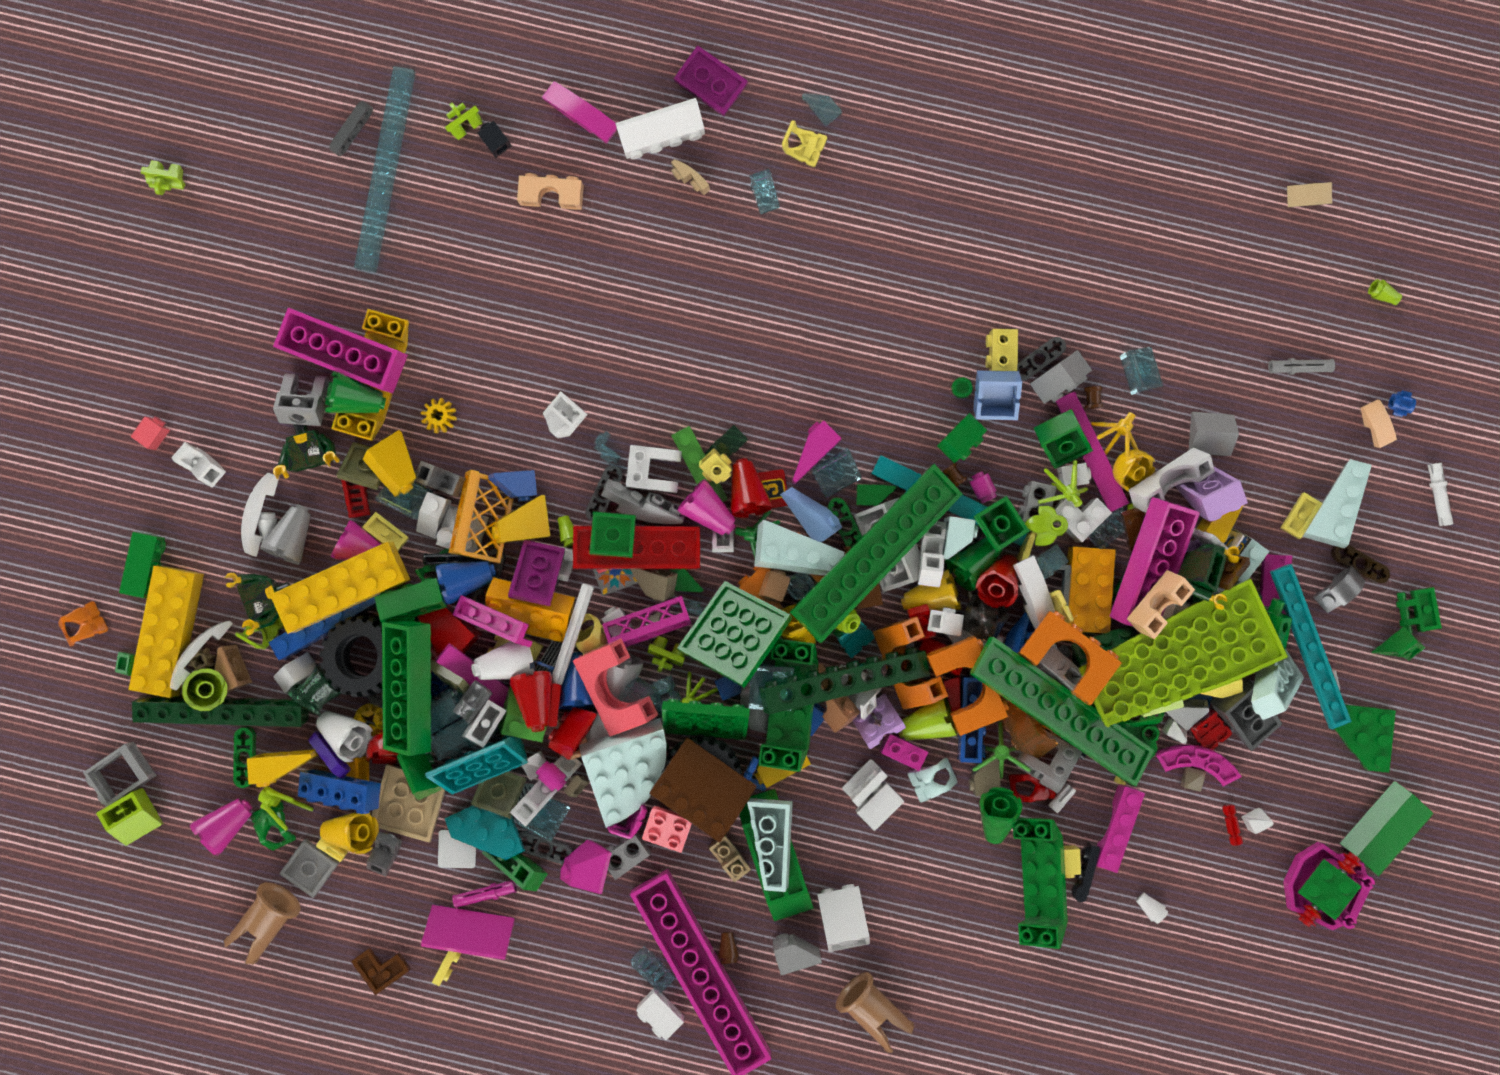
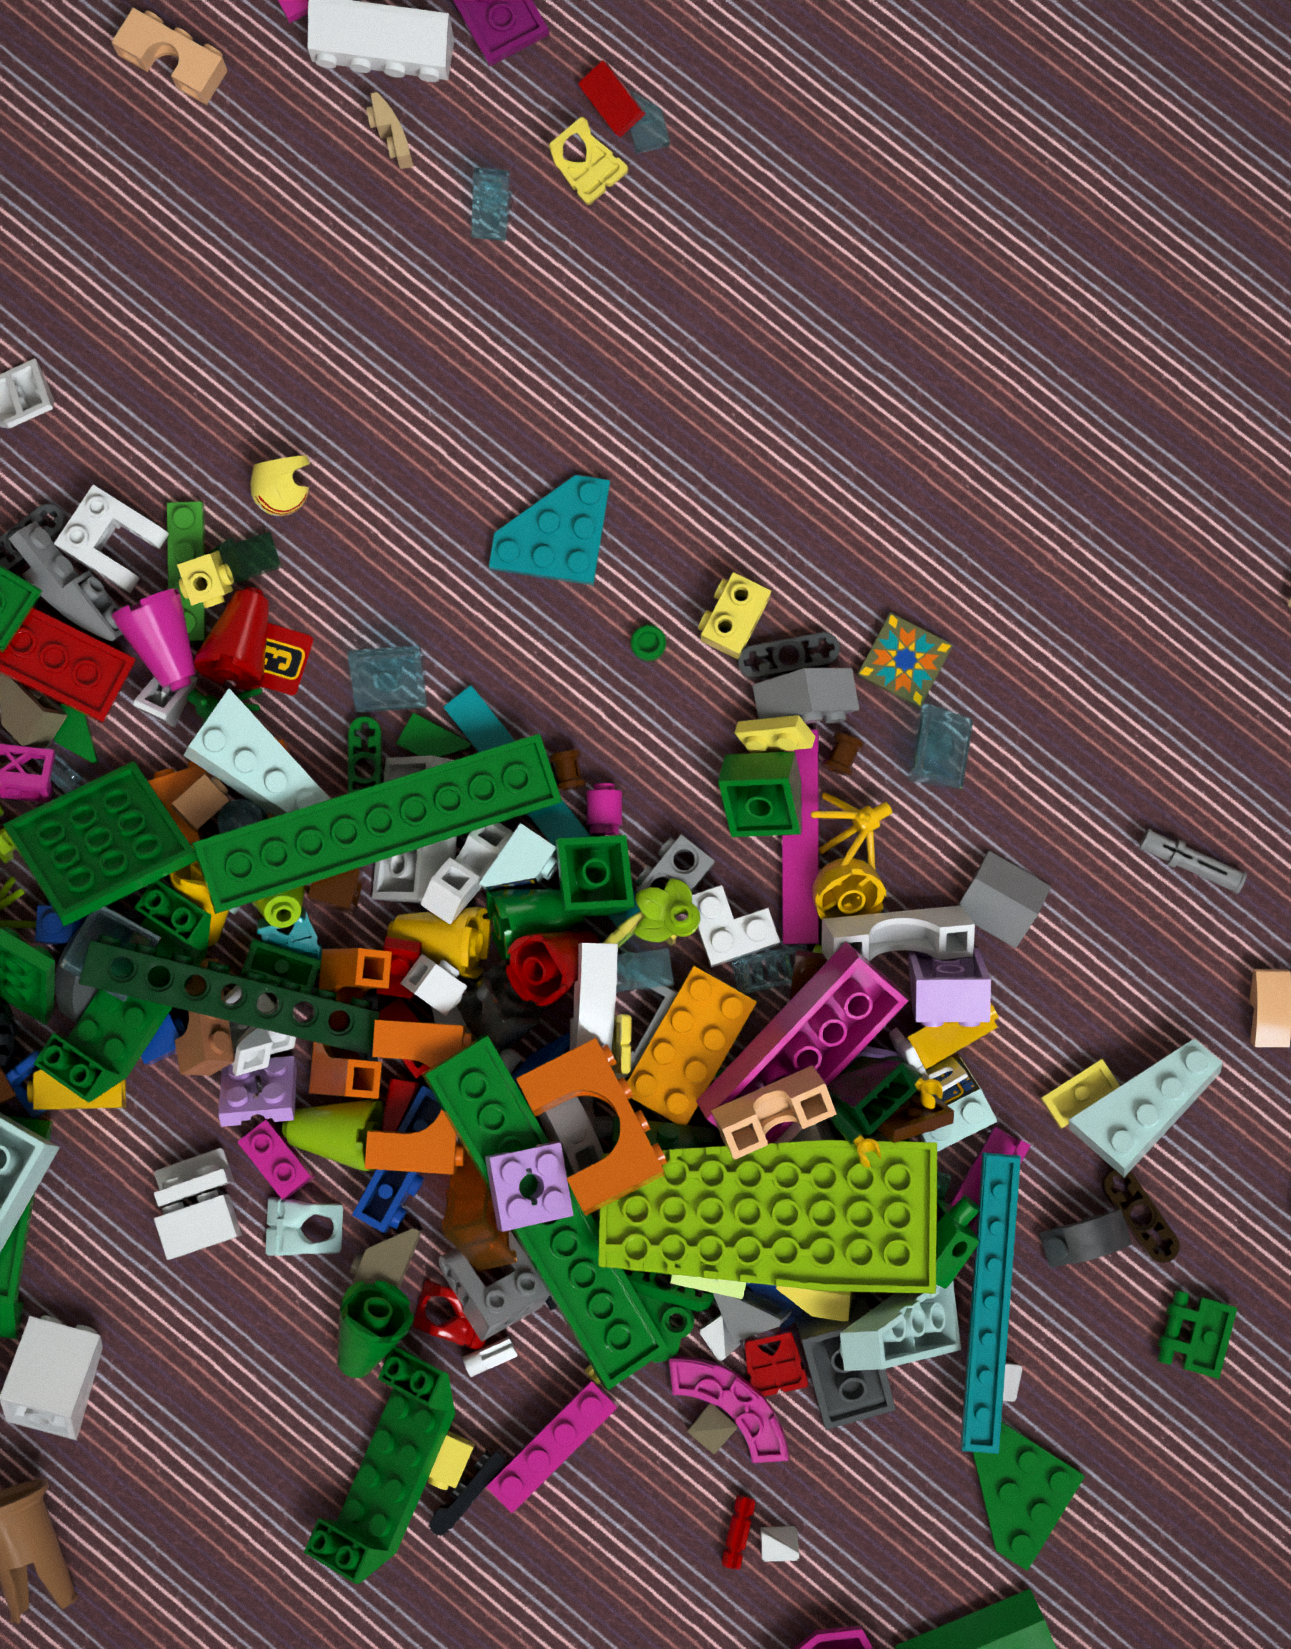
camera: 30 degrees right, 5 degrees down
clear light blue bracket [594,431,621,464] -> none
light blue slope [780,487,843,542] -> none
dark pink slope [792,421,842,485] -> none
green brick [937,413,987,463] -> none
medium blue piece [973,371,1022,420] -> none
bright green plant [973,722,1031,779] -> none
lime plant [1038,460,1088,507] -> none
white brick [1057,463,1091,486] -> none
white cone [1136,892,1168,924] -> none
green slope [1371,626,1425,661] -> none
none -> green slope [241,939,321,993]
none -> light yellow helmet [250,455,310,516]
none -> lavender brick [485,1141,574,1232]
none -> teal plate [489,475,610,586]
none -> red tile [578,60,646,138]
none -> light yellow plate [734,715,816,753]
none -> tile [857,612,953,709]

